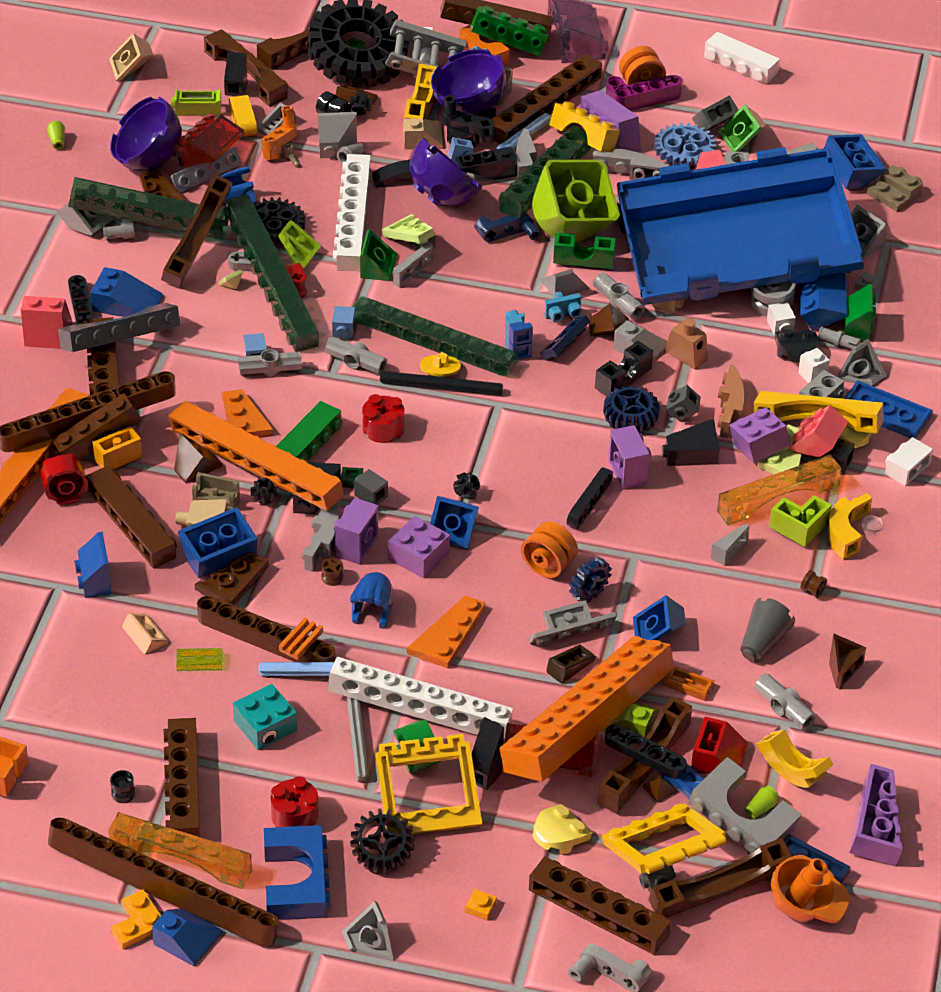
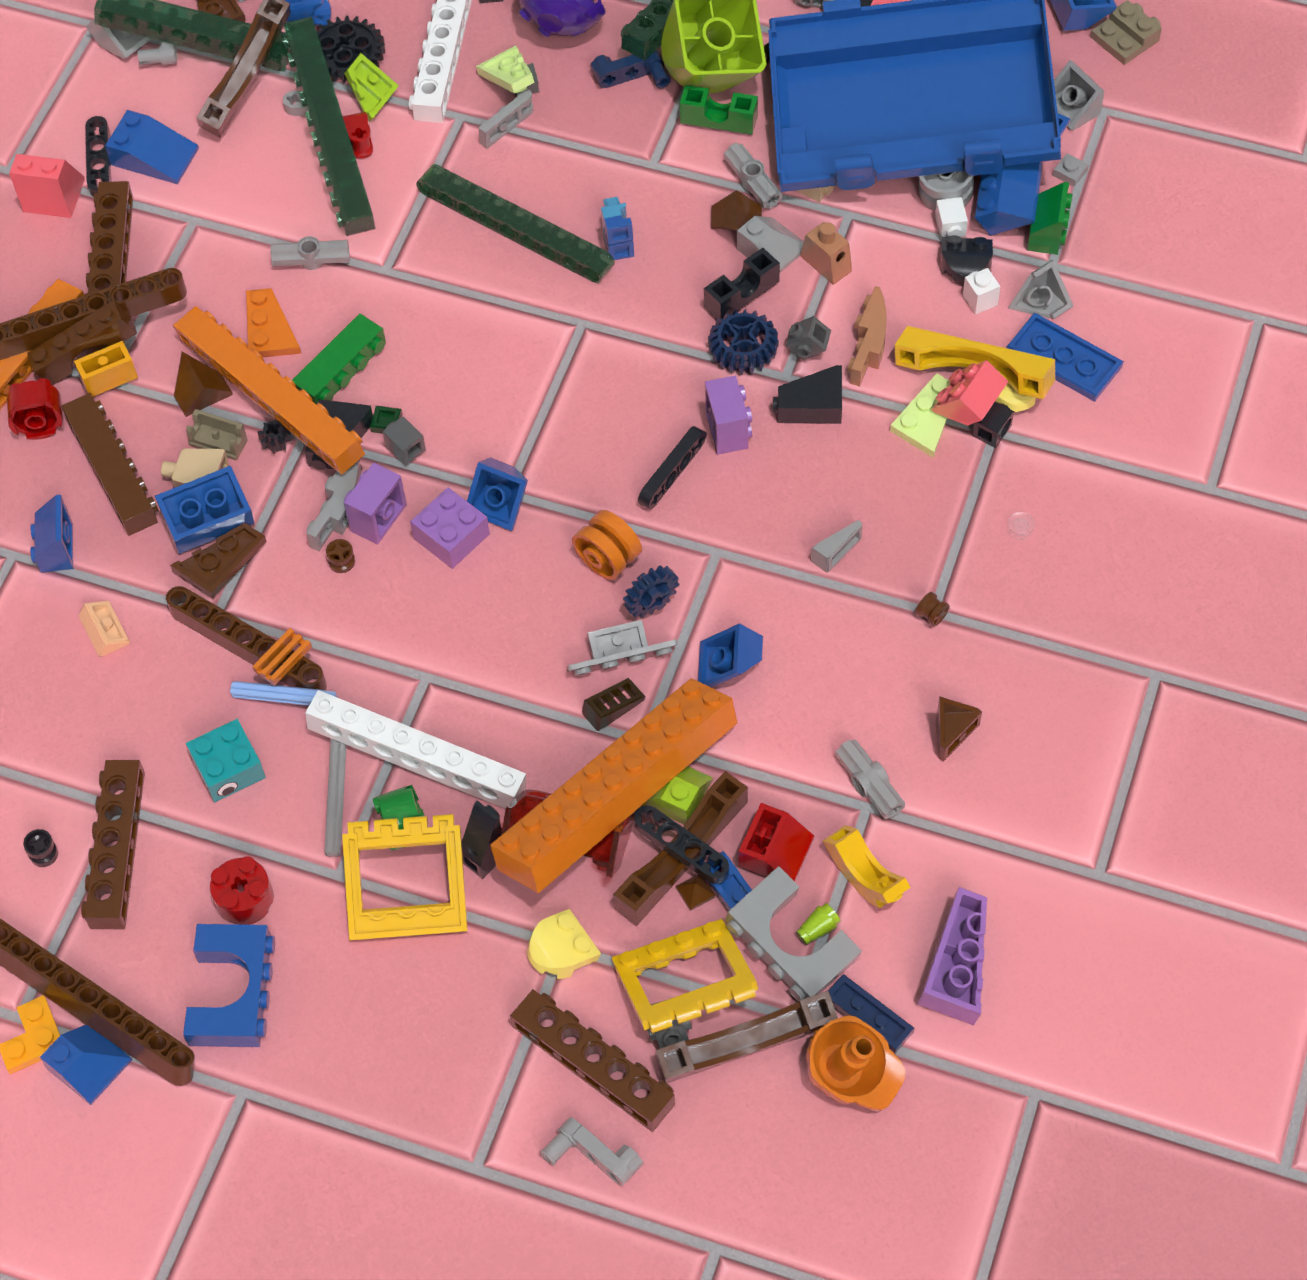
camera: 10 degrees right, 15 degrees up
dark grey arch [58,303,180,352] -> none
clear yellow arch [108,812,252,889] -> none
clear neon green tile [176,648,223,671] -> none
slope [218,270,243,289] -> none
medium blue brick [243,333,267,357] -> none
light grey piece [325,336,387,374] -> none
medium blue brick [332,306,355,339] -> none
light grey slope [342,901,394,961] -> none
blue hair [350,572,393,629] -> none
black gear [350,808,415,874] -> none
green slope [360,229,397,281] -> none
red brick [362,394,405,443] -> none
black axle [380,371,503,395] -> none
orange wing [407,595,485,669] -> none
yellow piece [420,352,461,377] -> none
black gear [453,472,480,499] -> none
light orange plate [465,889,497,920] -> none
dark blue plate [539,315,591,360] -> none
light grey slope [541,269,590,298] -> none
dark azure hips [544,291,581,323] -> none
orange tile [663,666,715,701] -> none
clear yellow arch [717,455,842,525] -> none
medium lavender brick [729,408,791,463] -> none
dark grey cone [740,598,795,661] -> none
lime brick [769,495,832,547] -> none
light grey brick [799,370,844,399] -> none
light grey pin [817,326,860,349] -> none
yellow arch [827,493,872,560] -> none
white brick [885,437,933,486] -> none

